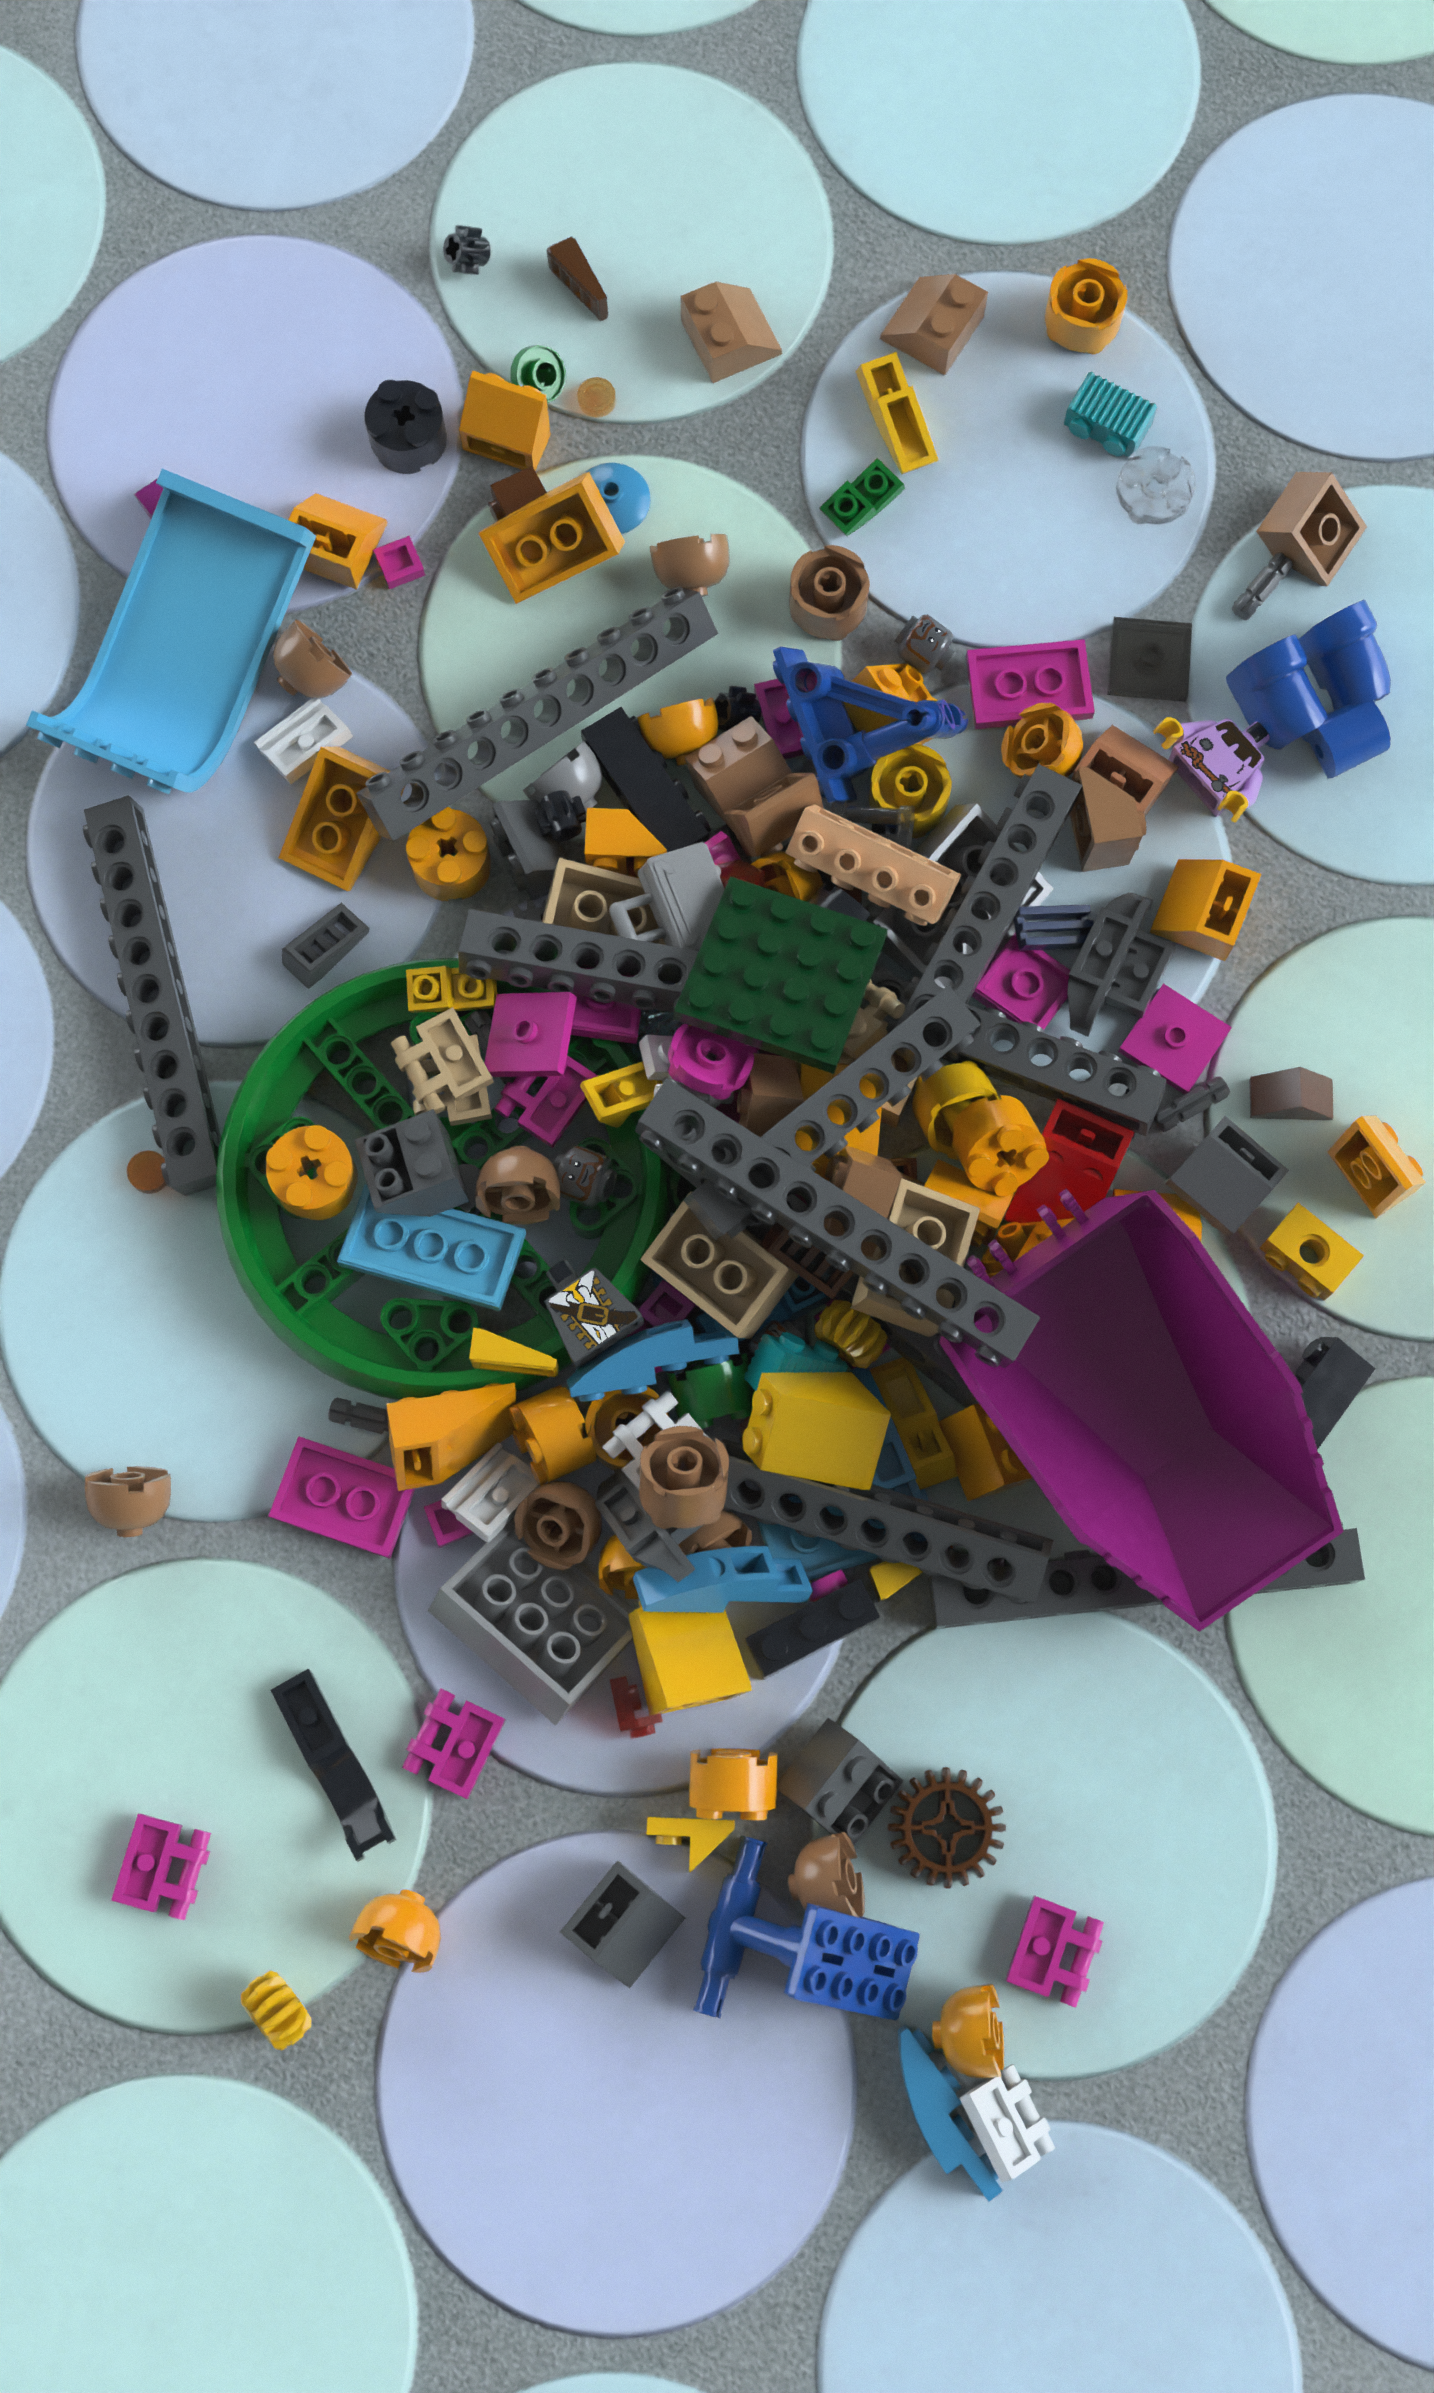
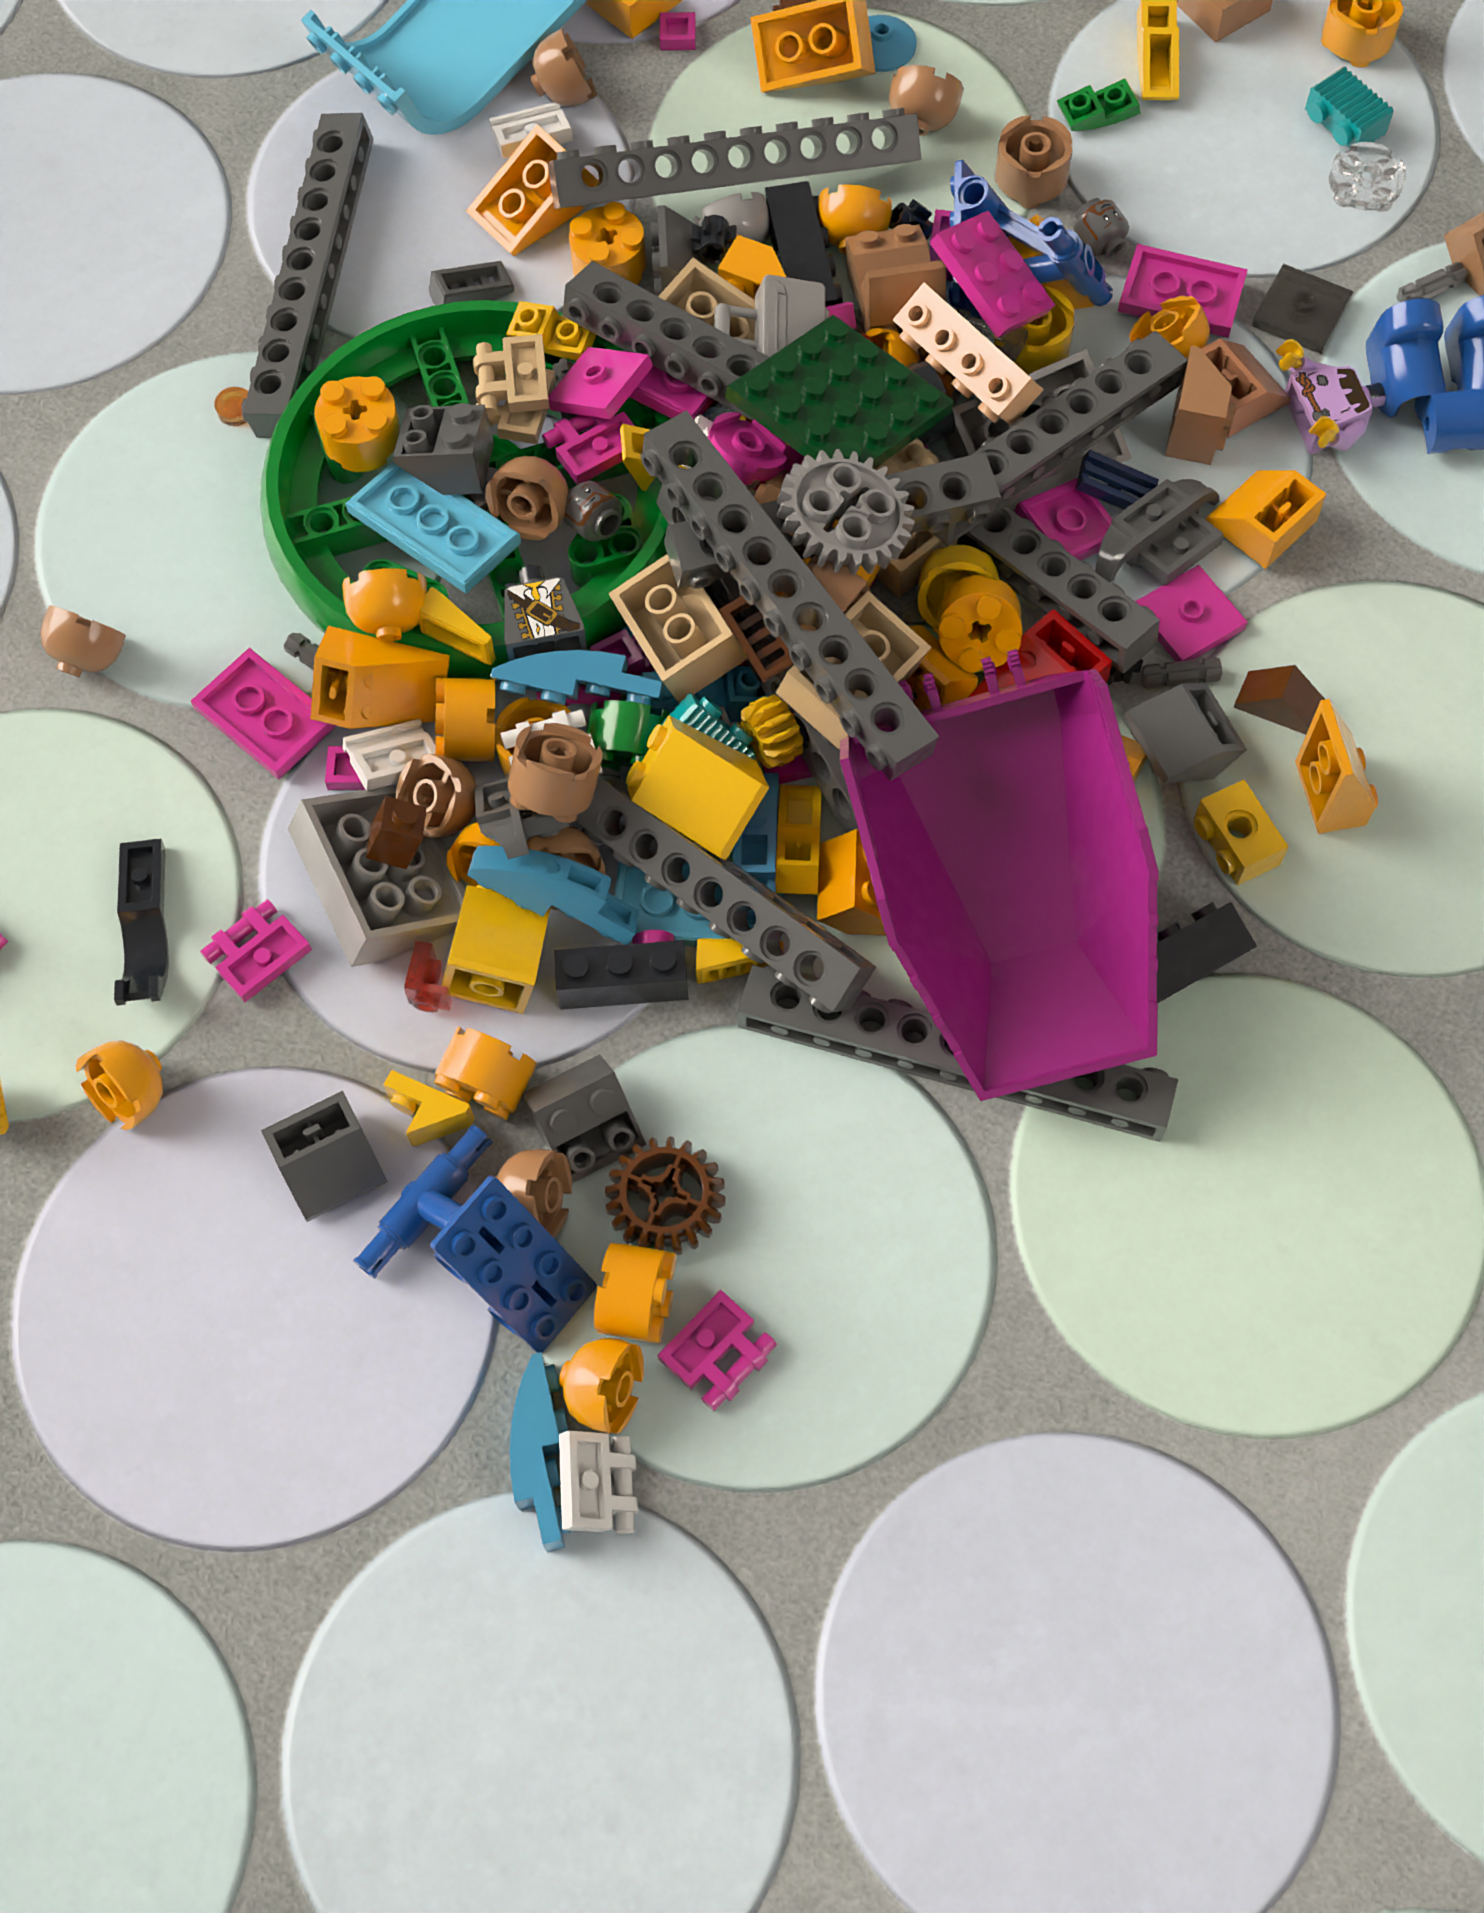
camera: 25 degrees right, 10 degrees down
none -> light orange cylinder [342,568,427,642]
none -> reddish brown brick [366,796,427,870]
none -> light orange brick [594,1243,677,1344]
none -> light grey gear [777,449,915,575]
none -> dark pink plate [929,211,1055,338]

